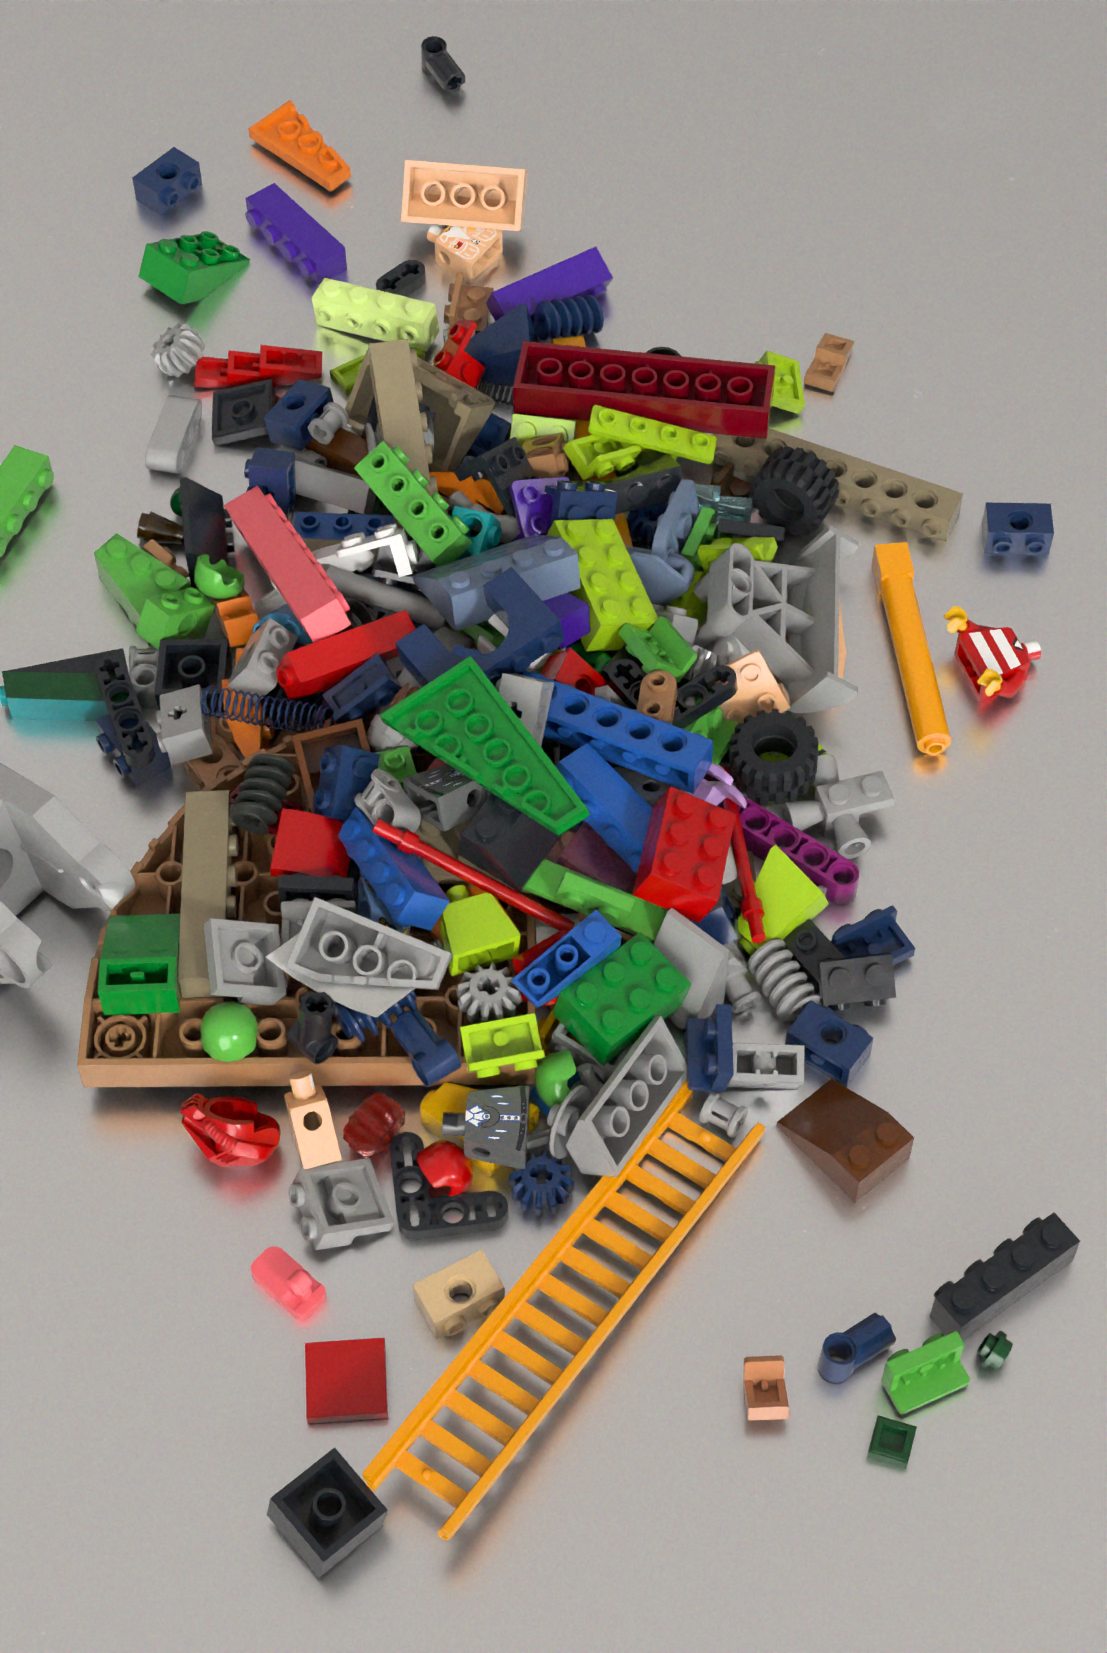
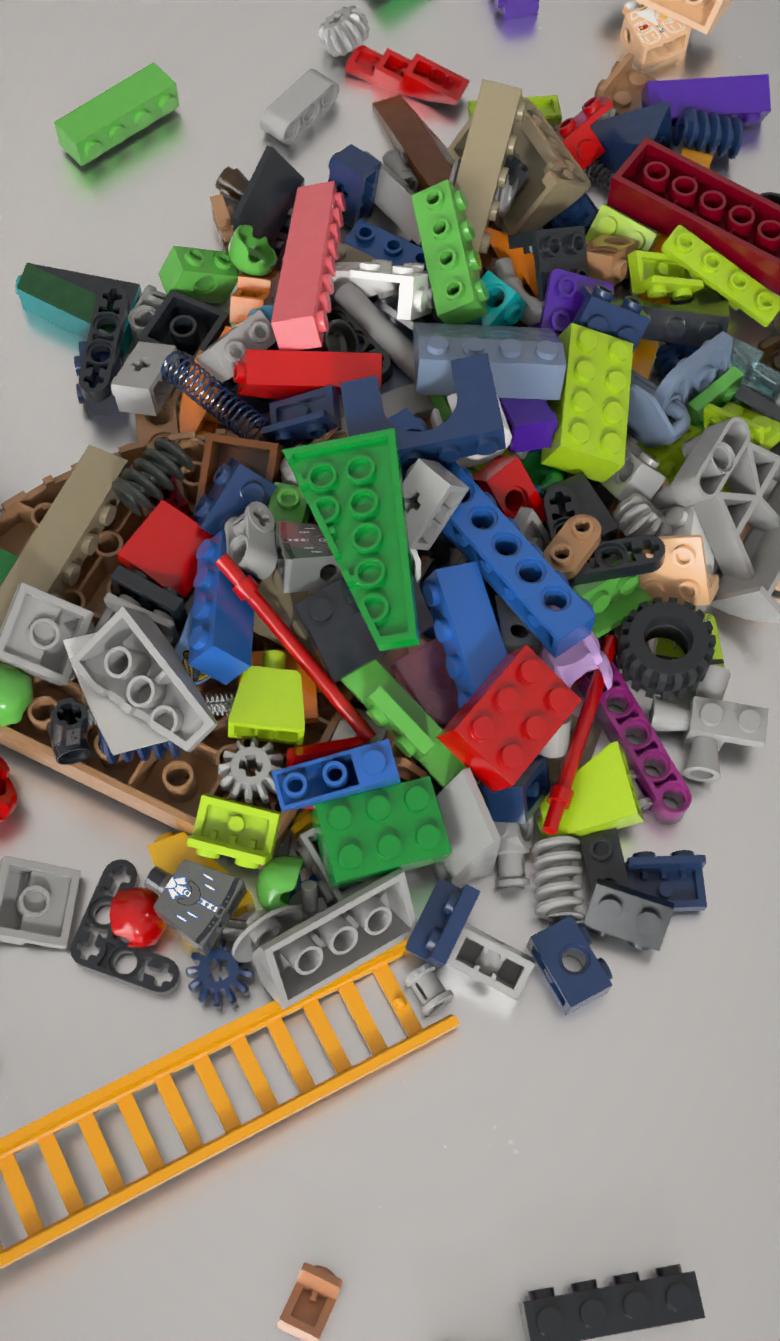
camera: 25 degrees right, 10 degrees up
bright green wedge [94,533,191,646] -> none
black tile [212,379,275,446] -> none
dark blue brick [264,379,334,451] -> none
light nougat torso [284,1071,342,1170] -> none
light grey bush [308,402,349,444] -> none
yellowish green brick [312,278,439,351] -> none
clear red gear [343,1092,406,1158] -> none
black beam [376,260,426,297] -> none
dark blue piece [391,1010,461,1087] -> none
tan brick [412,1250,505,1339] -> none
bright green bracket [618,616,697,683] -> none
reddish brown slope [777,1079,914,1203] -> none
dark blue piece [818,1312,896,1383] -> none

